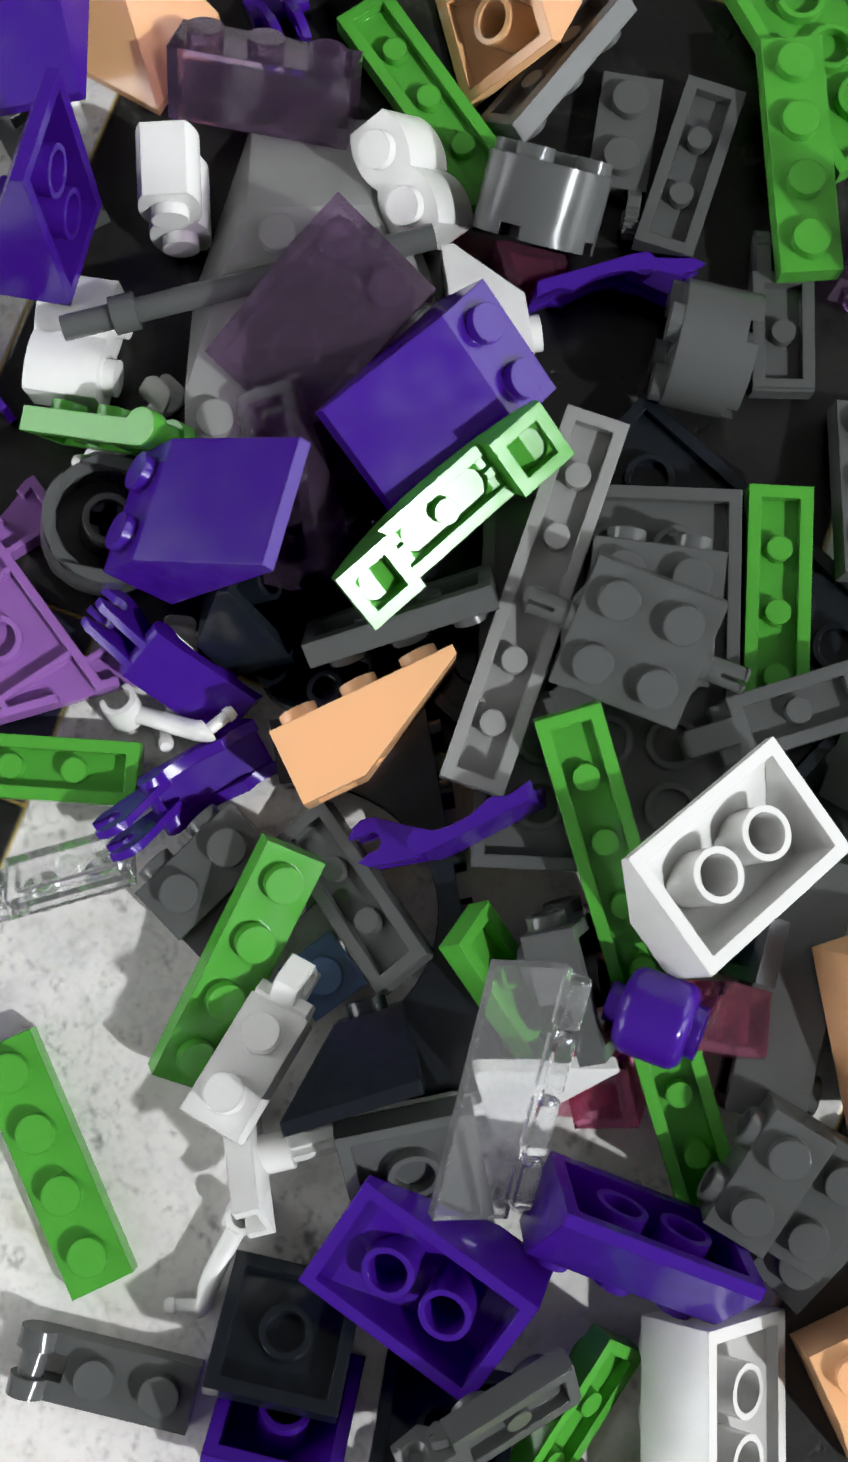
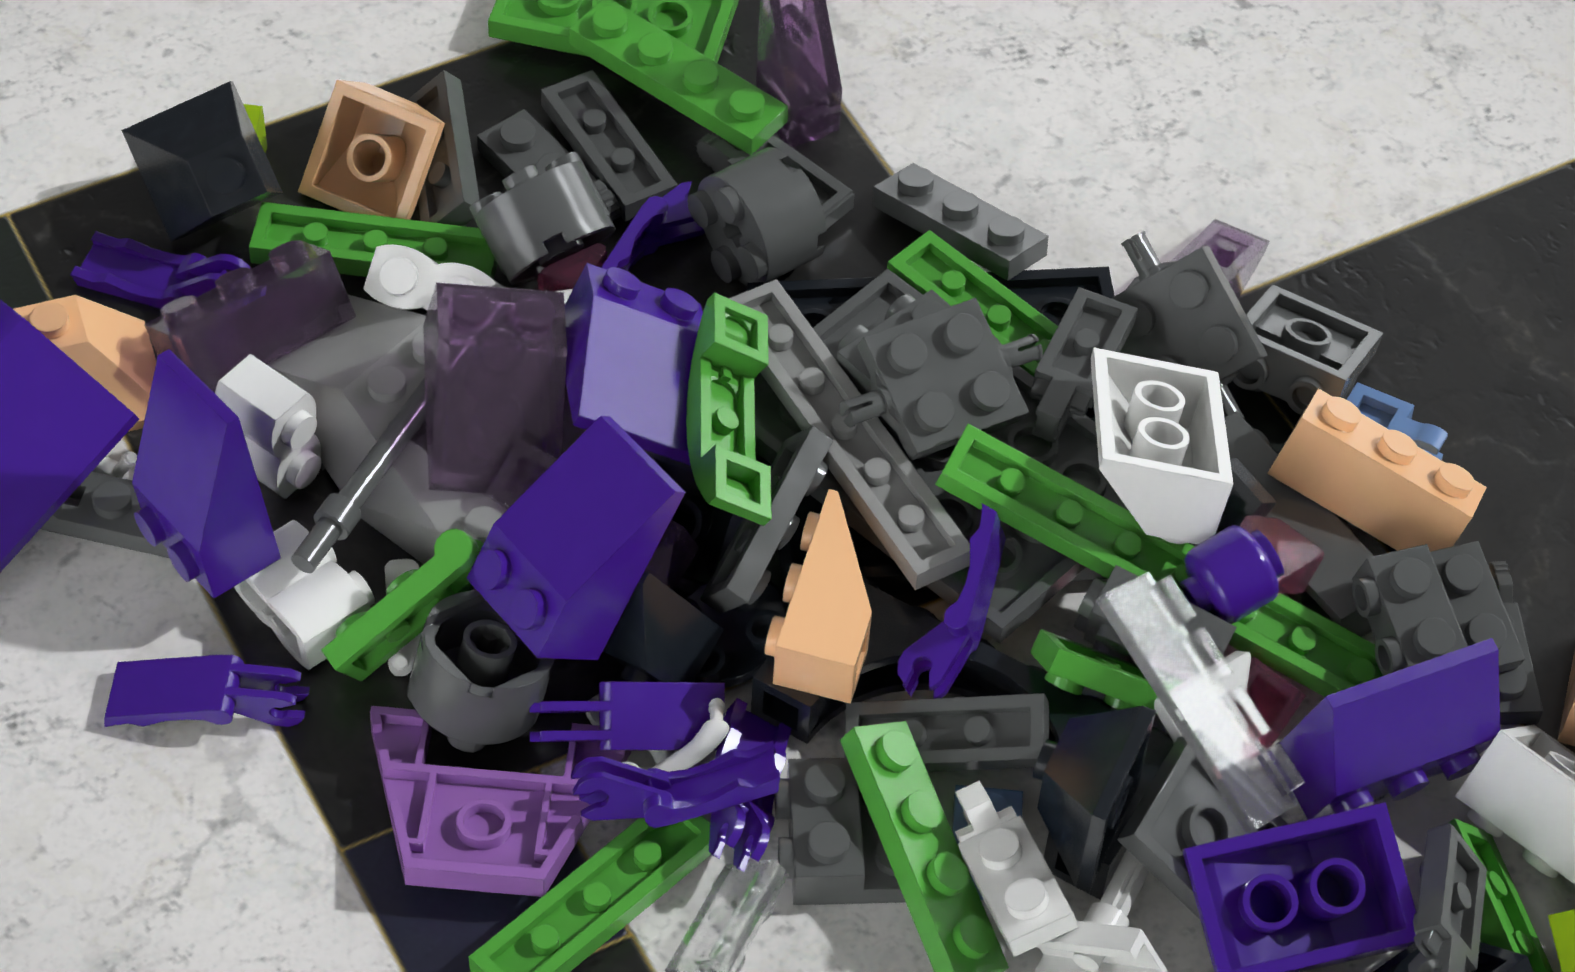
camera: 55 degrees left, 30 degrees down
none -> dark purple arm [571,740,780,828]

